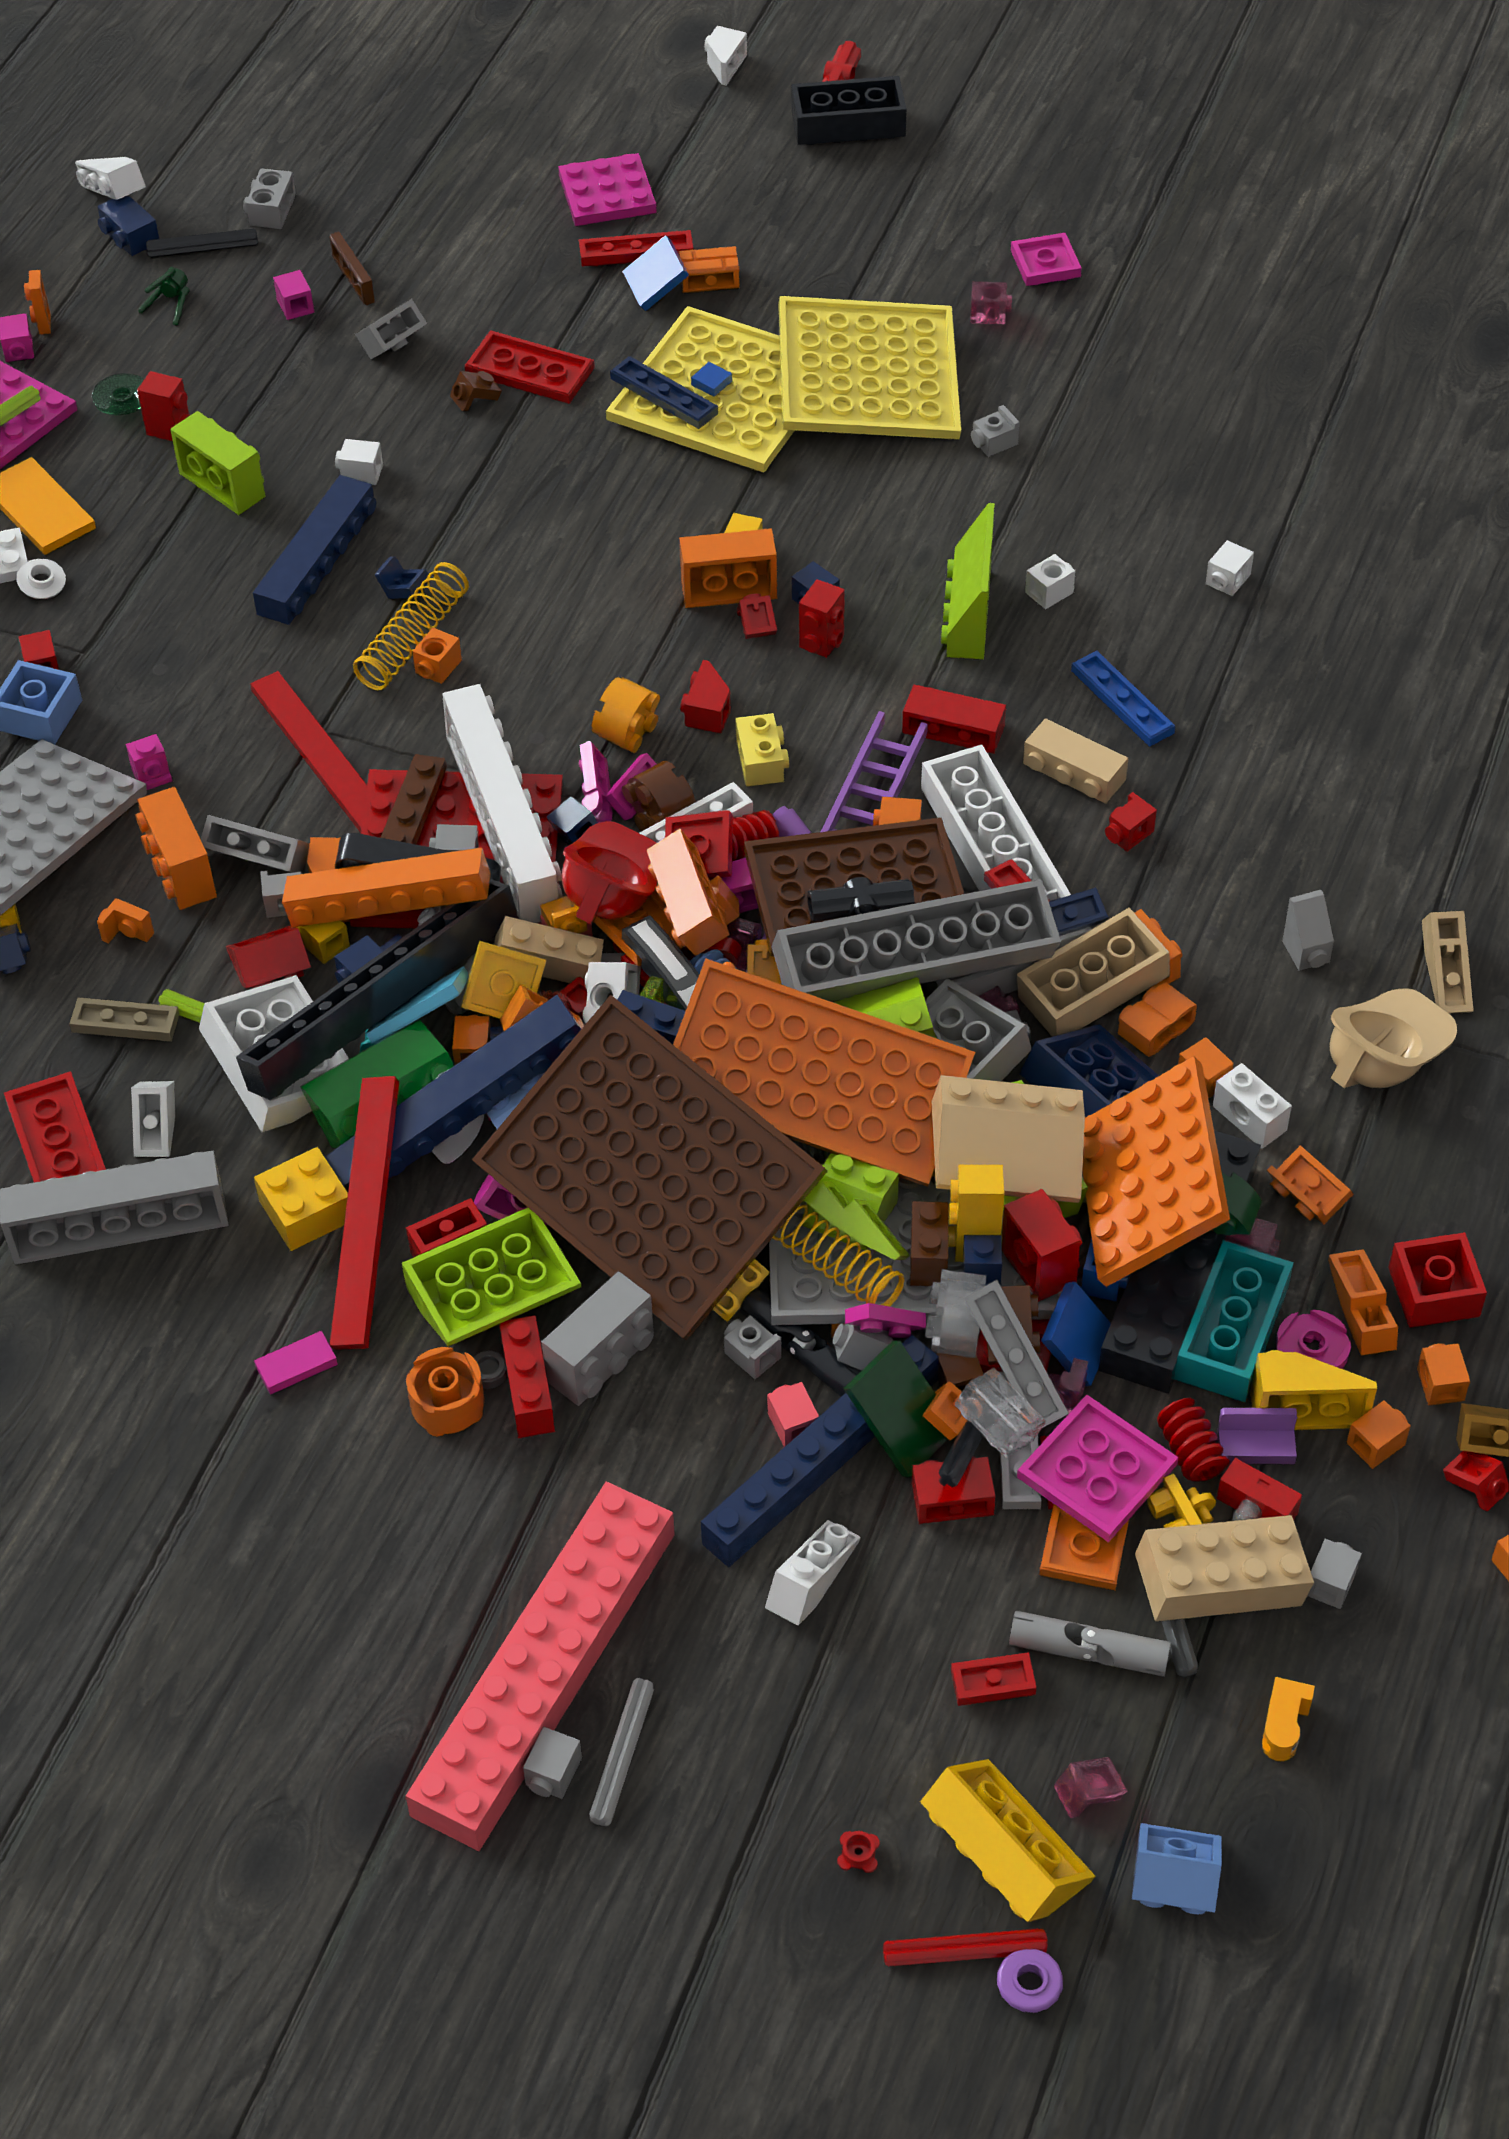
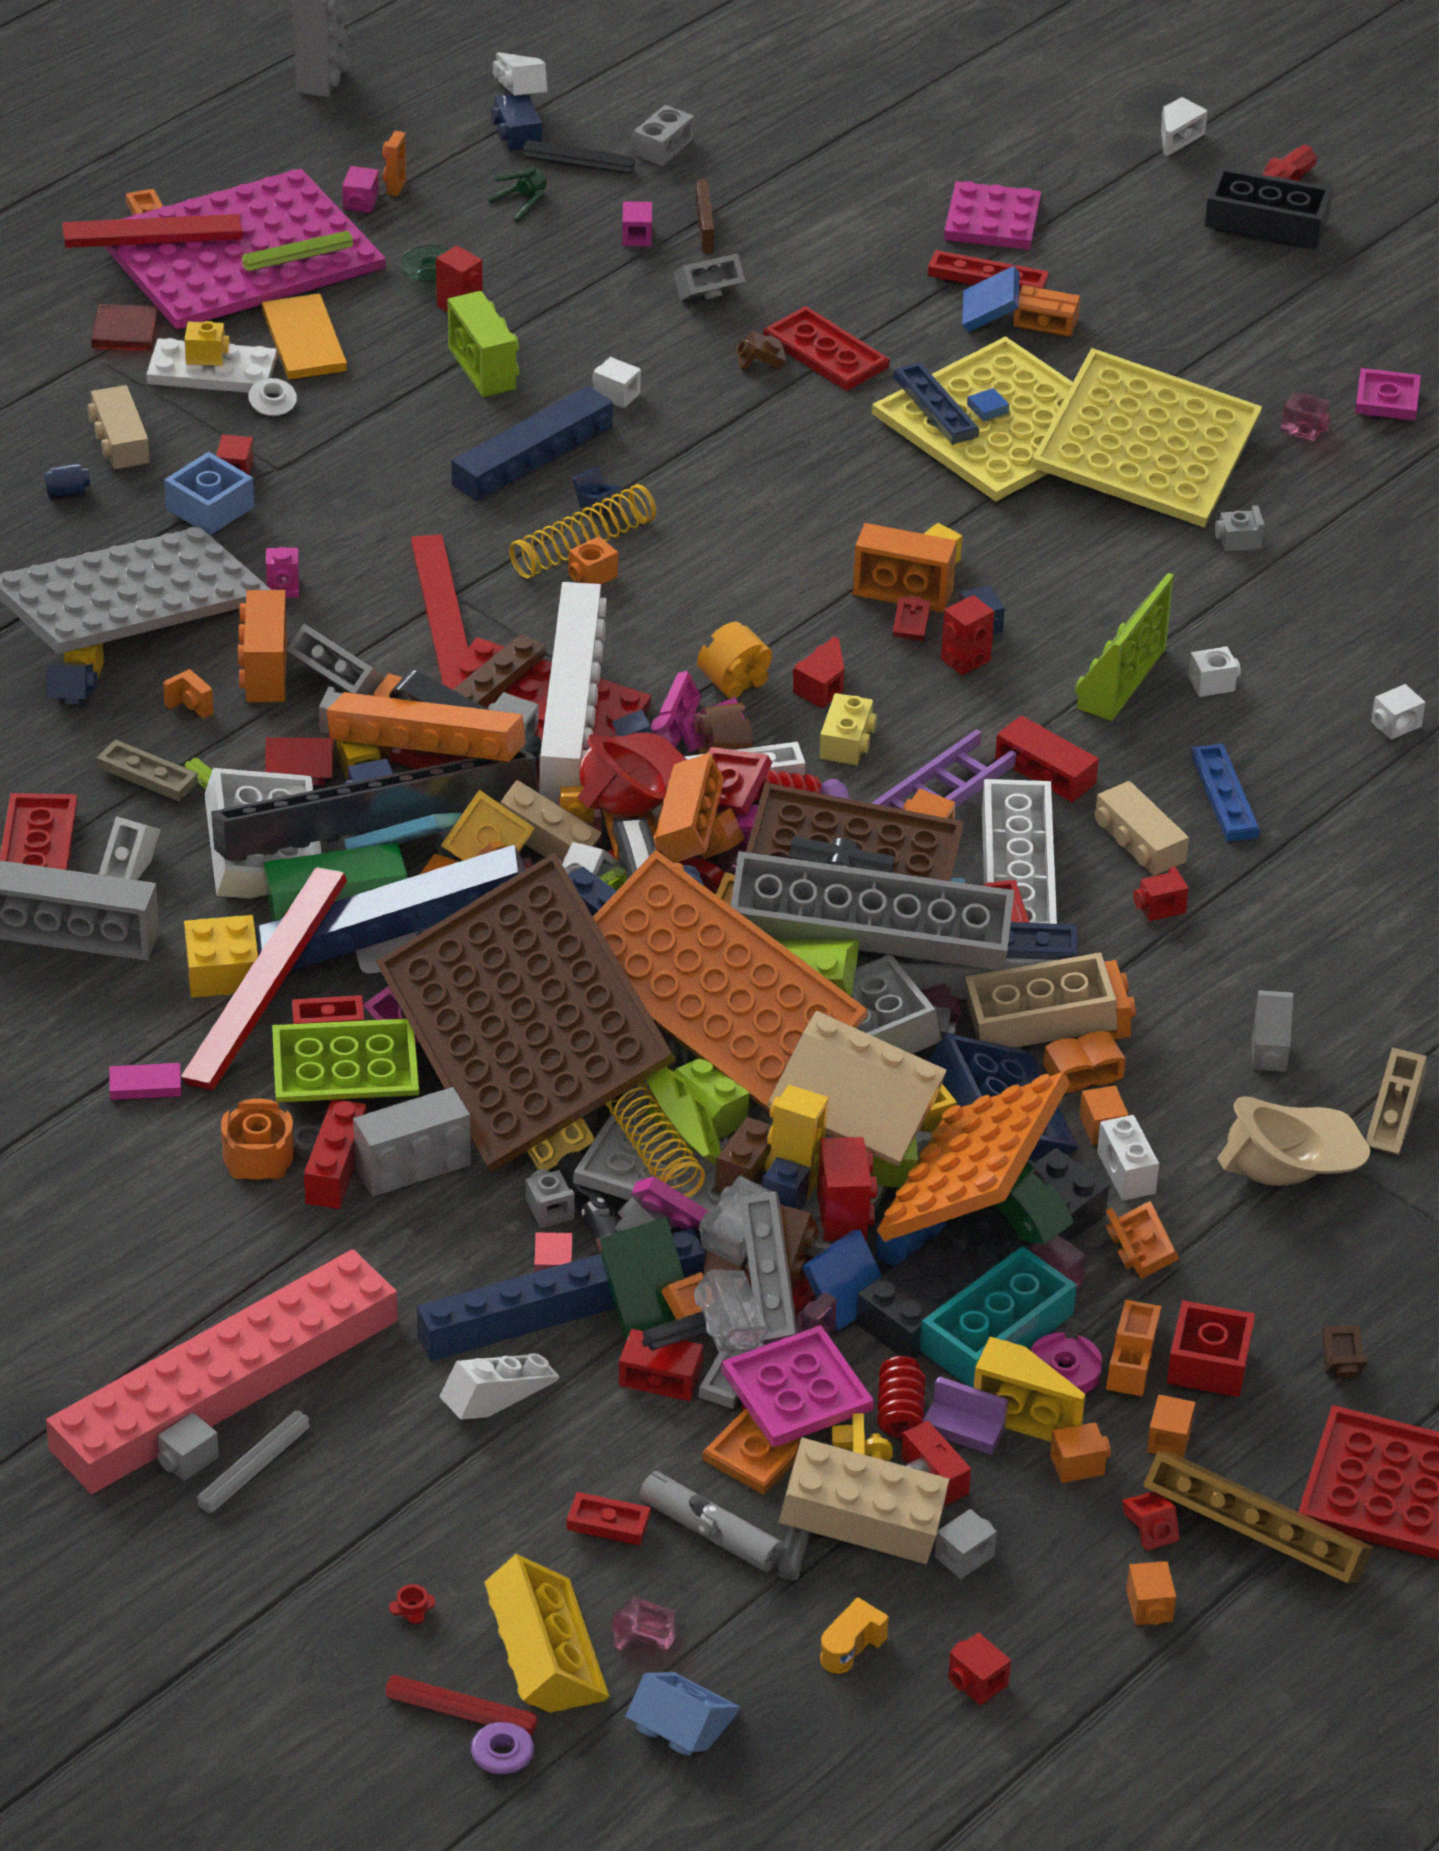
camera: 20 degrees right, 10 degrees down
none -> red brick [948,1632,1011,1705]

